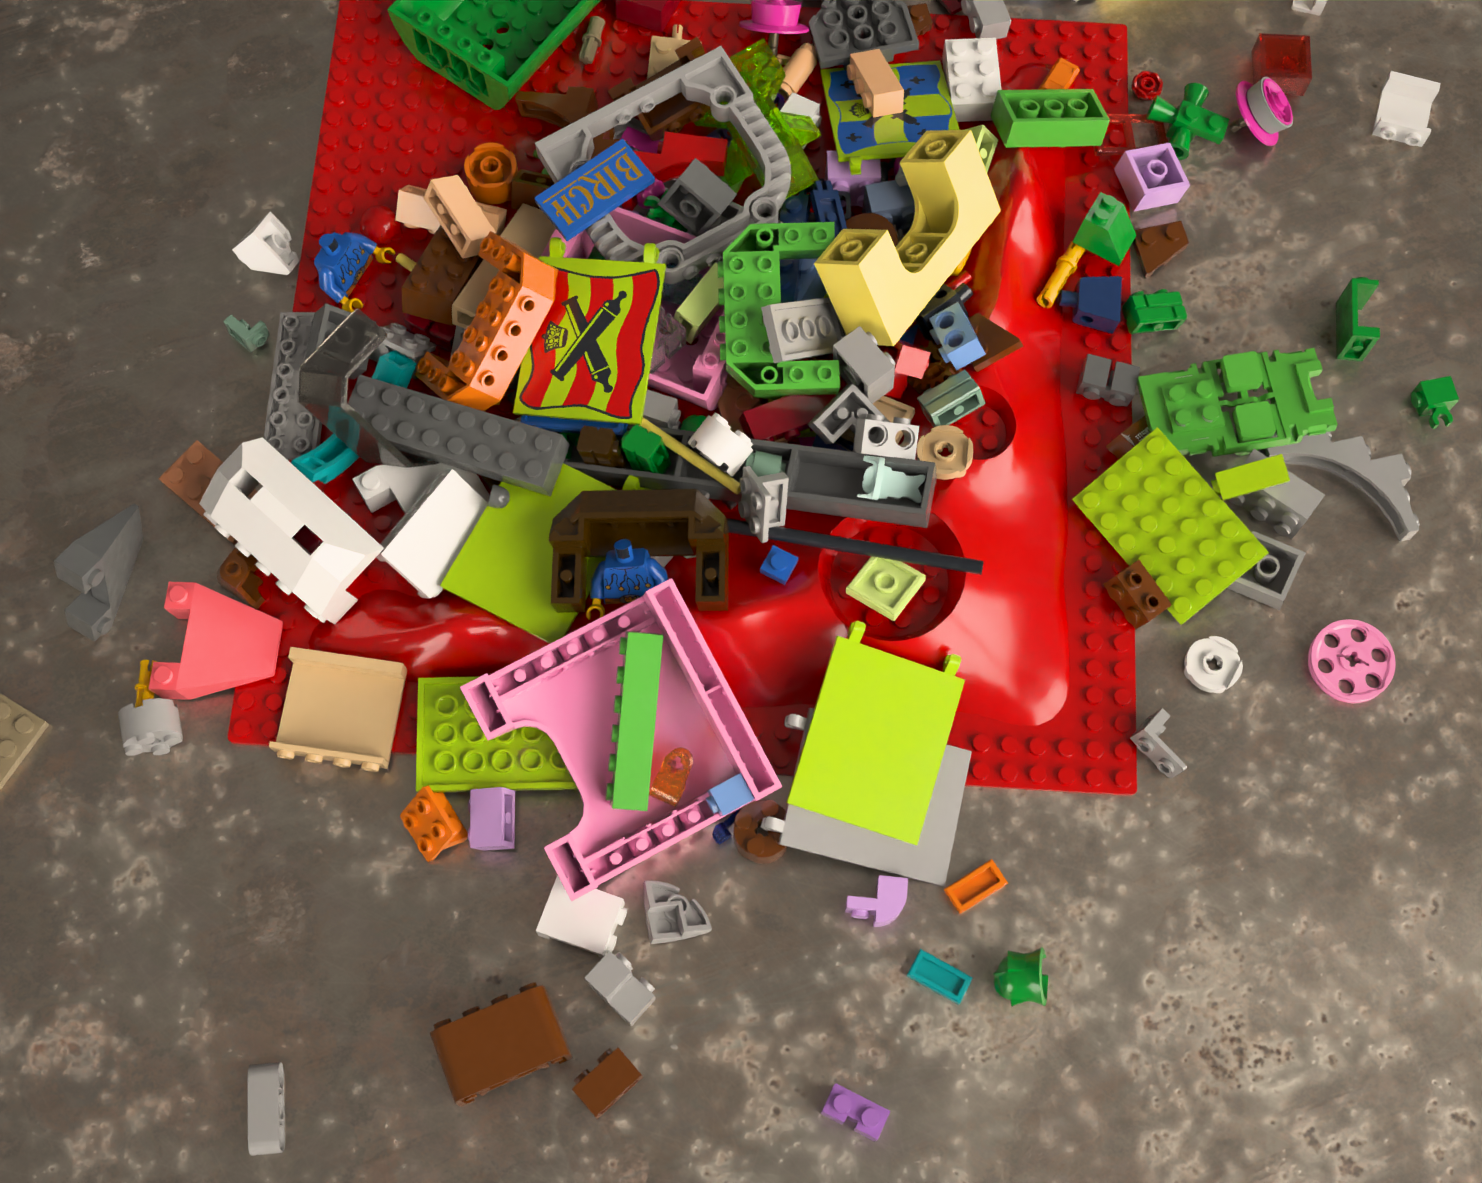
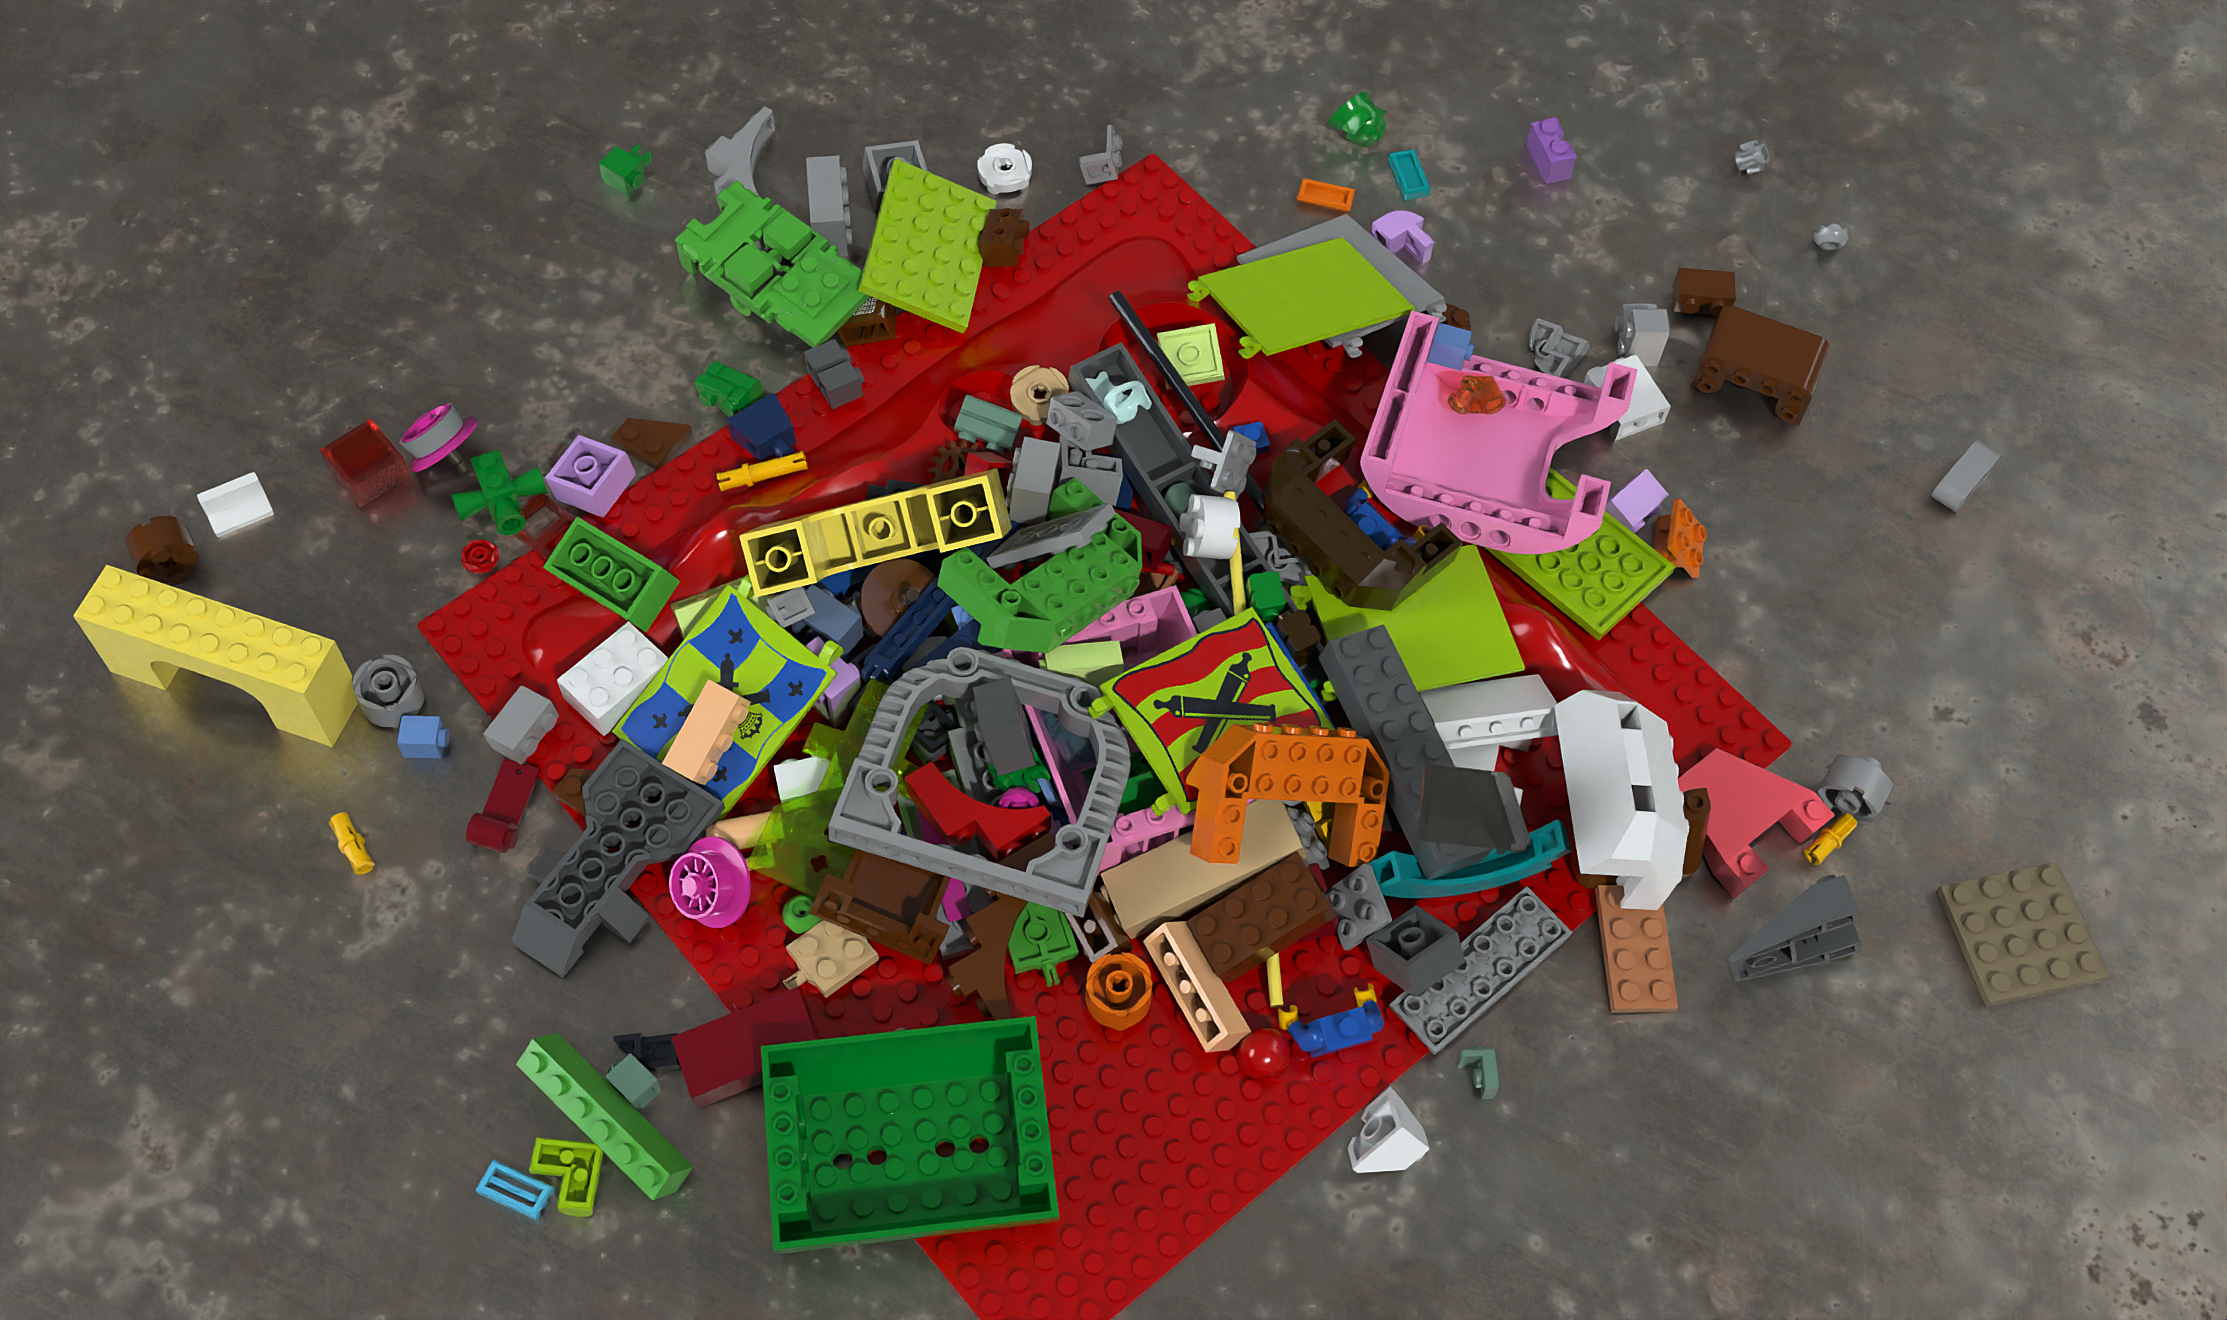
camera: 135 degrees left, 10 degrees down
tan panel [269,647,407,772] -> none
light nougat brick [423,175,496,258] -> none
dark grey hinge [488,484,510,508] -> none
blue tile [534,138,655,241] -> none
brick [606,631,663,811] -> none
medium blue brick [929,302,986,370] -> none
reddish brown wing [968,313,1023,372] -> none
orange tile [1038,58,1080,90] -> none
green slope [1073,192,1136,266] -> none
lime brick [1211,454,1290,501] -> none
bright pink wedge [1308,619,1395,703] -> none
green panel [1336,277,1380,361] -> none
white panel [1372,71,1441,147] -> none

